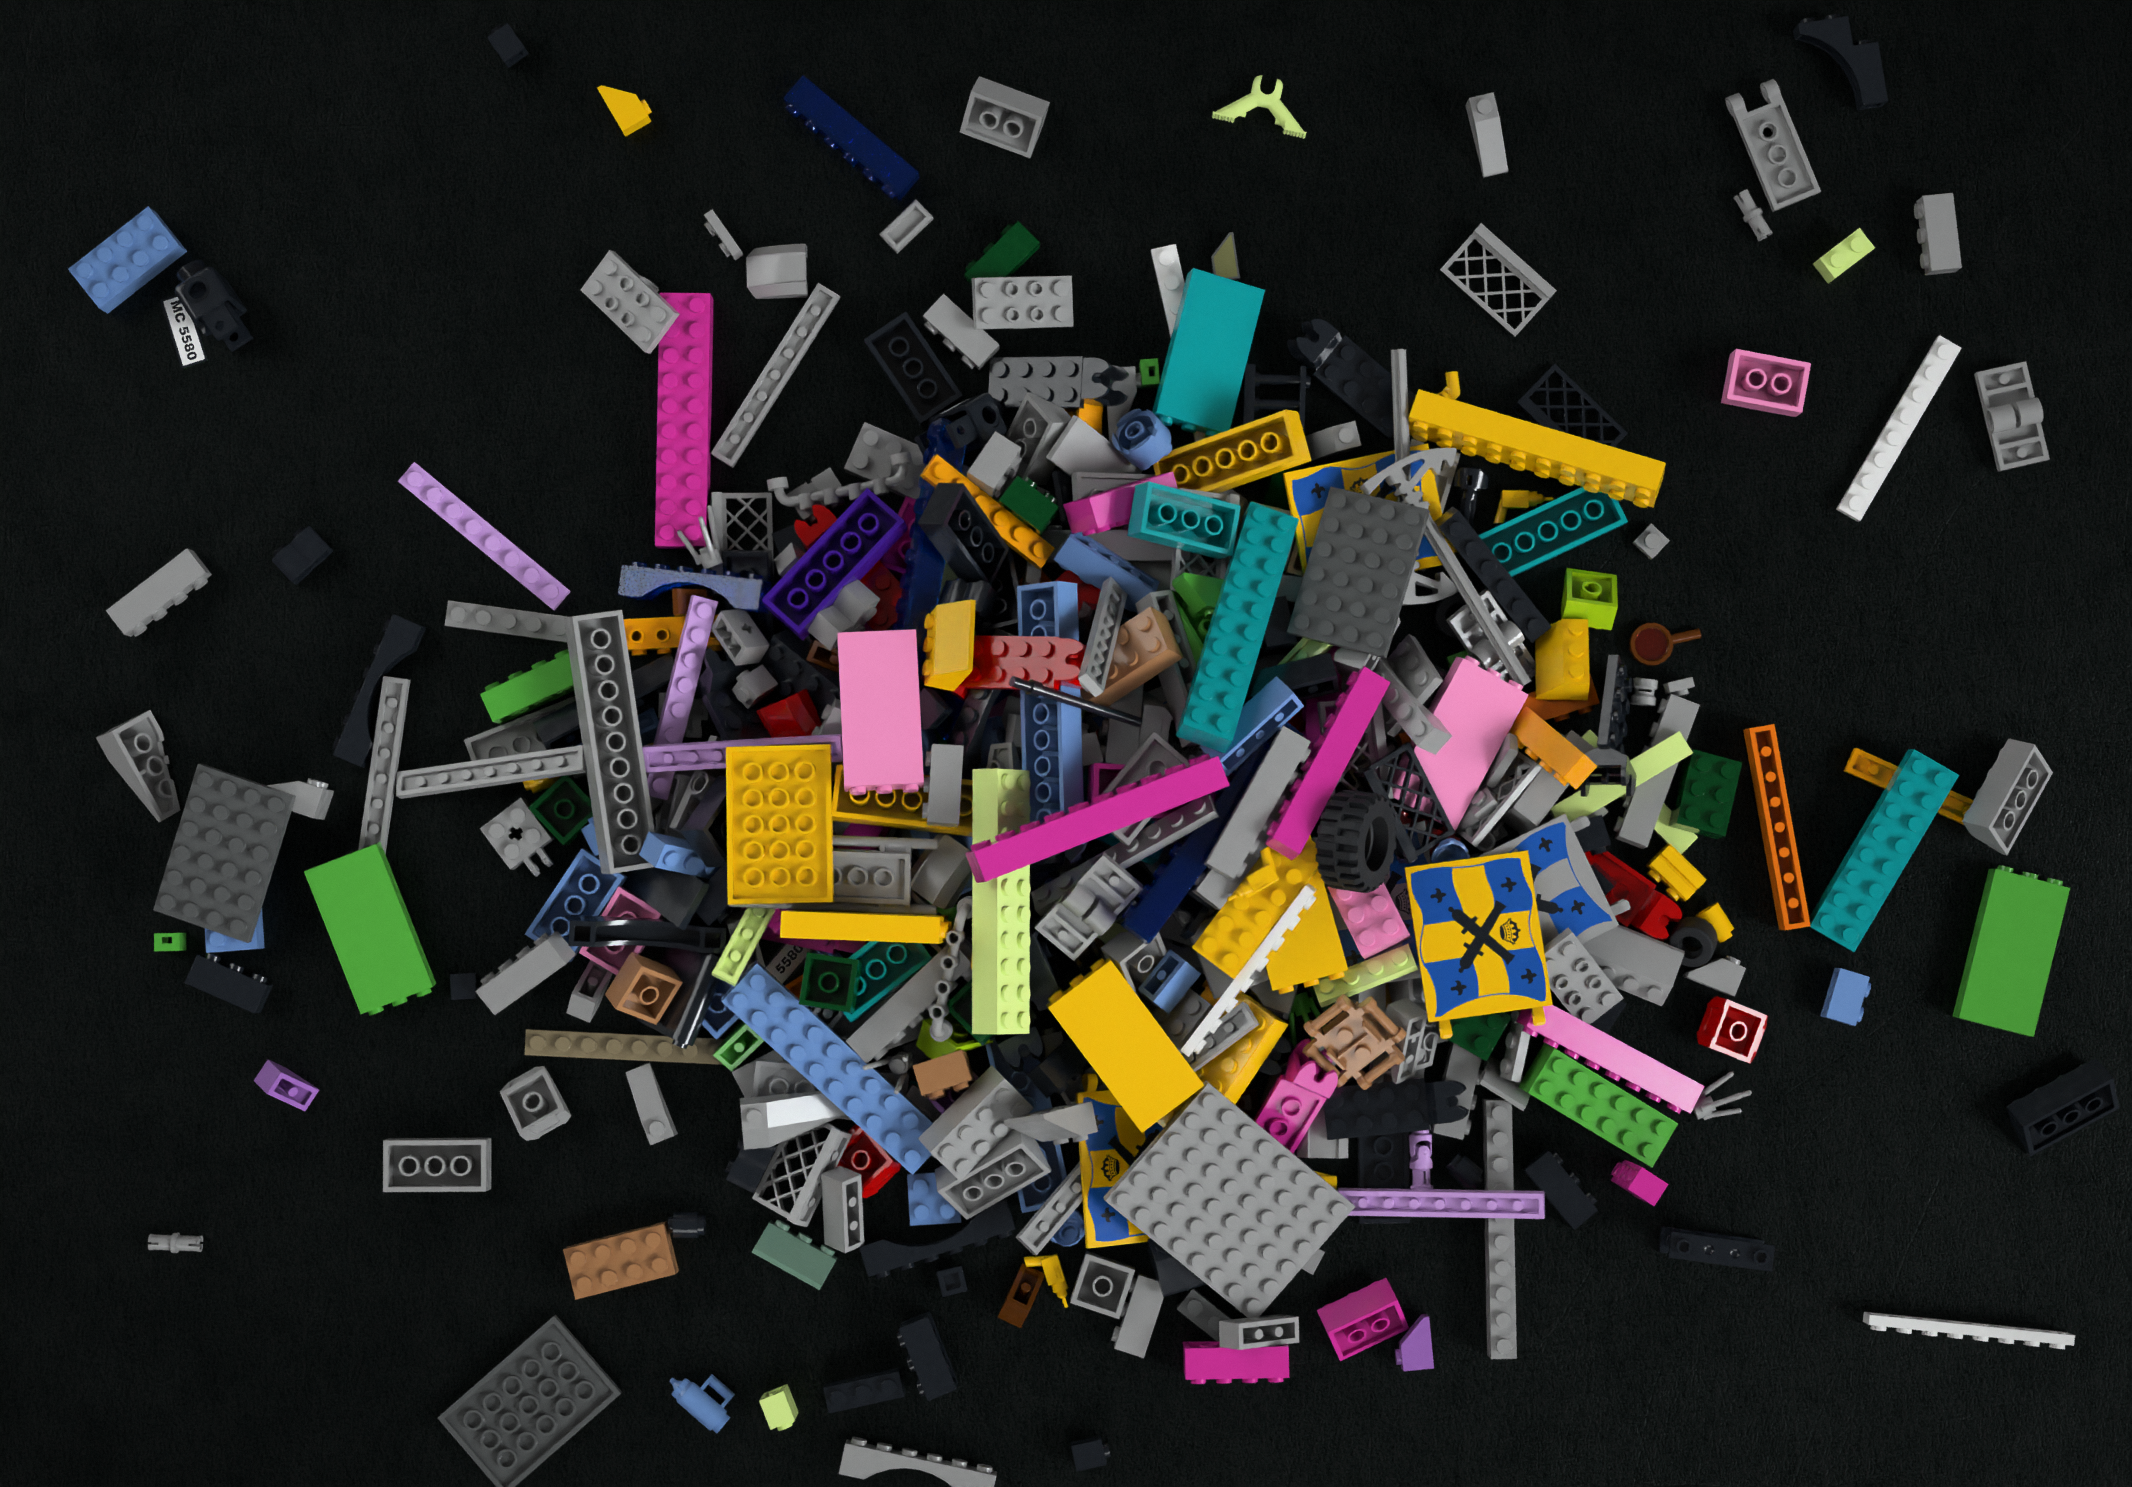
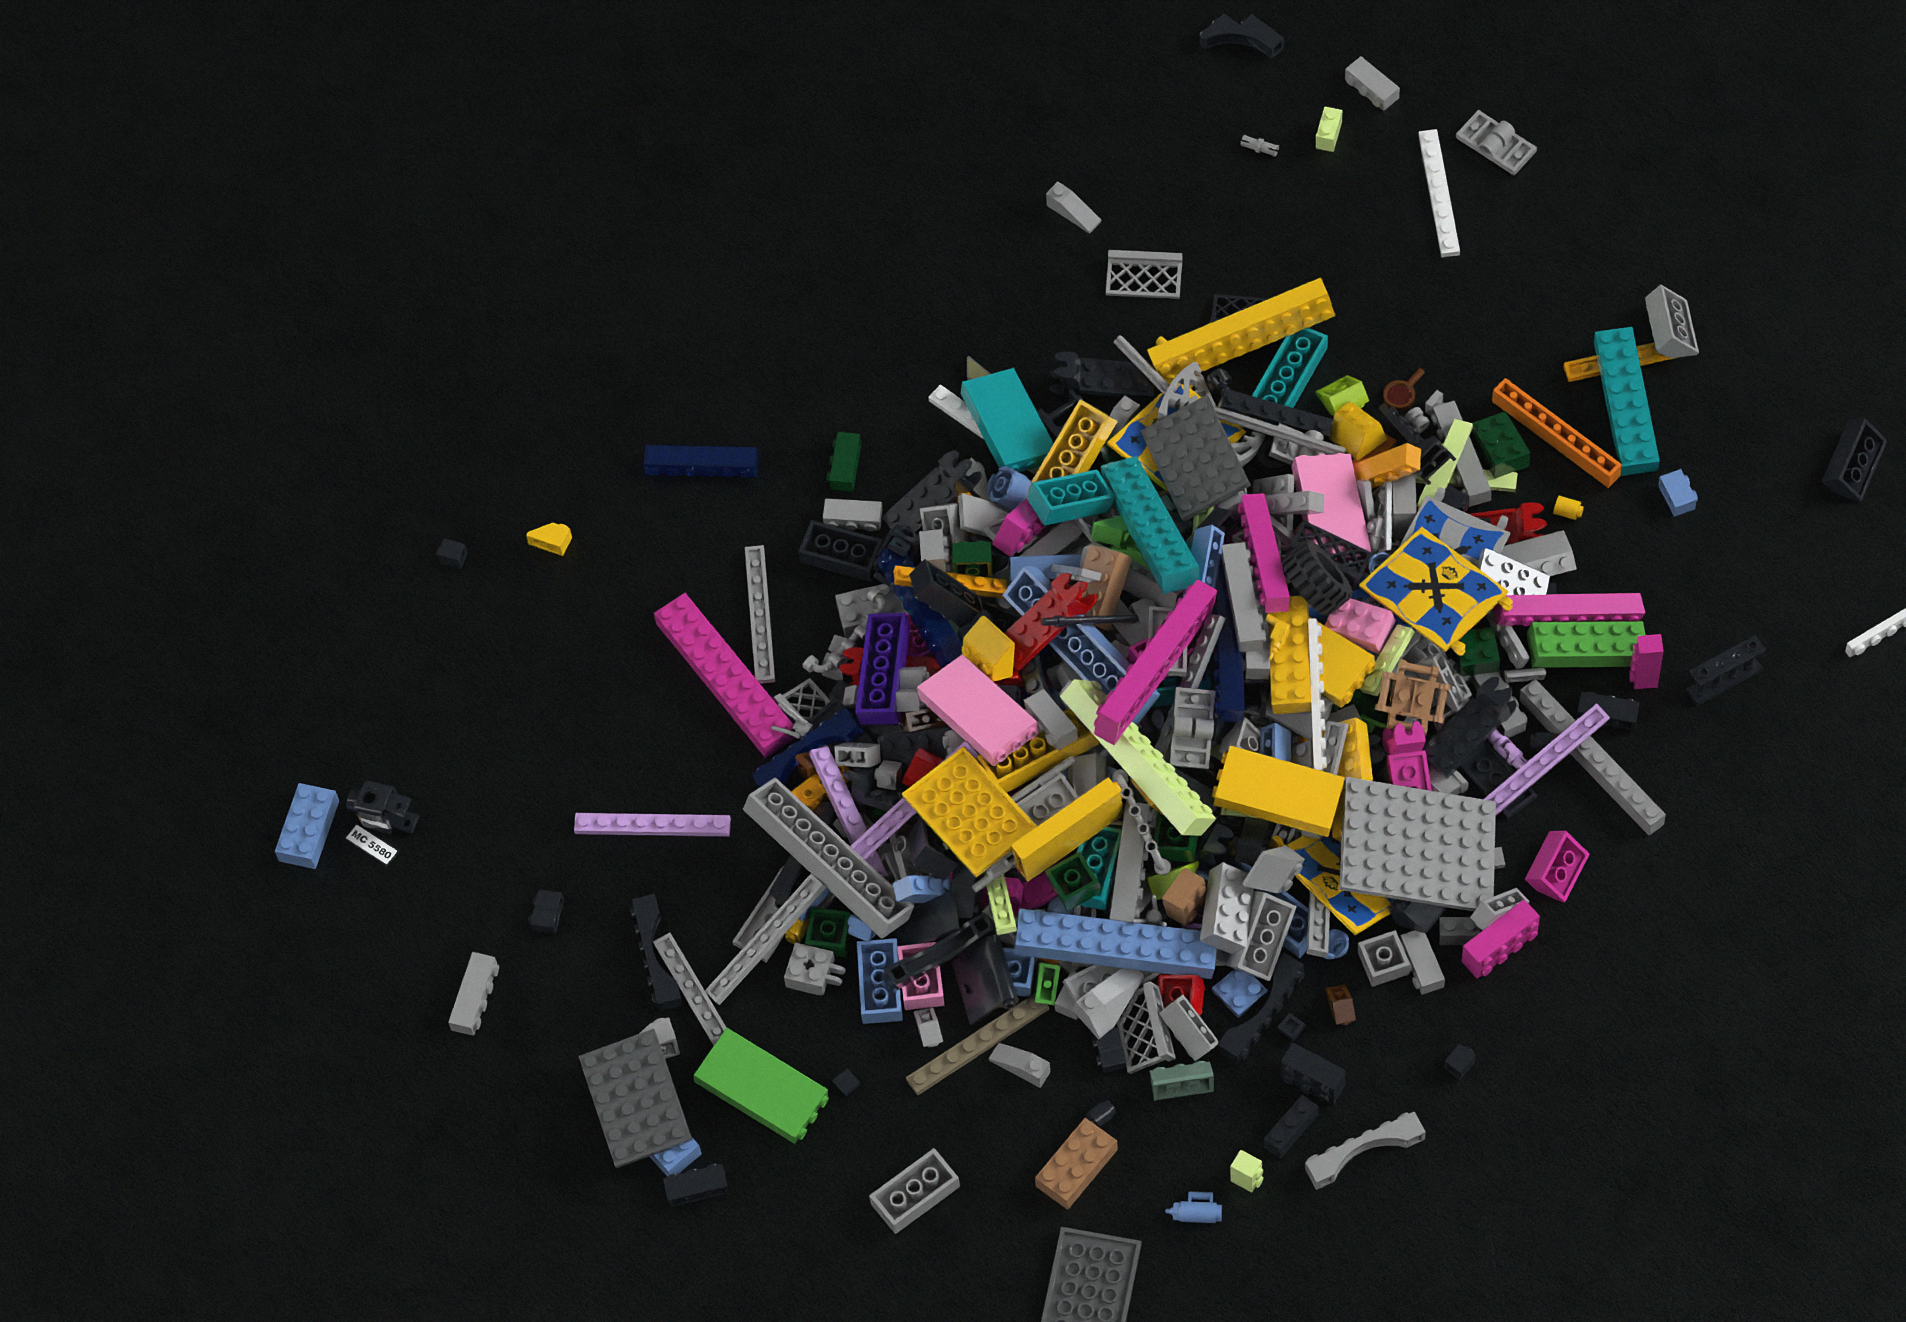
camera: 30 degrees left, 25 degrees down
light grey wedge [96,710,180,822] -> none
bright green piece [154,933,186,951] -> none
medium lavender slope [254,1060,319,1111] -> none
light grey plate [445,600,567,643] -> none
light grey brick [475,930,576,1015] -> none
bright green brick [480,649,574,724] -> none
light grey slope [500,1066,571,1141] -> none
light grey plate [581,250,680,354] -> none
medium nougat brick [605,952,683,1025] -> none
light grey plate [704,210,743,261] -> none
light grey slope [746,244,809,299] -> none
light grey tile [880,199,933,254] -> none
light grey slope [960,76,1050,158] -> none
light grey plate [972,276,1073,330] -> none
yellow piece [1024,1254,1068,1308] -> none
bright green piece [1139,358,1160,389] -> none
yellowish green piece [1212,75,1307,139] -> none
medium lavender slope [1395,1314,1434,1371] -> none
yellow piece [1493,490,1554,524] -> none
light grey plate [1632,523,1670,560] -> none
yellow brick [1645,844,1707,901] -> none
black tyre [1668,917,1718,967] -> none
light grey slope [1683,955,1746,997] -> none
light grey plant [1693,1071,1752,1120] -> none
red slope [1696,996,1768,1064] -> none
bright pink brick [1721,349,1811,417] -> none
light grey hinge [1725,79,1821,212] -> none
bright green brick [1952,865,2070,1037] -> none

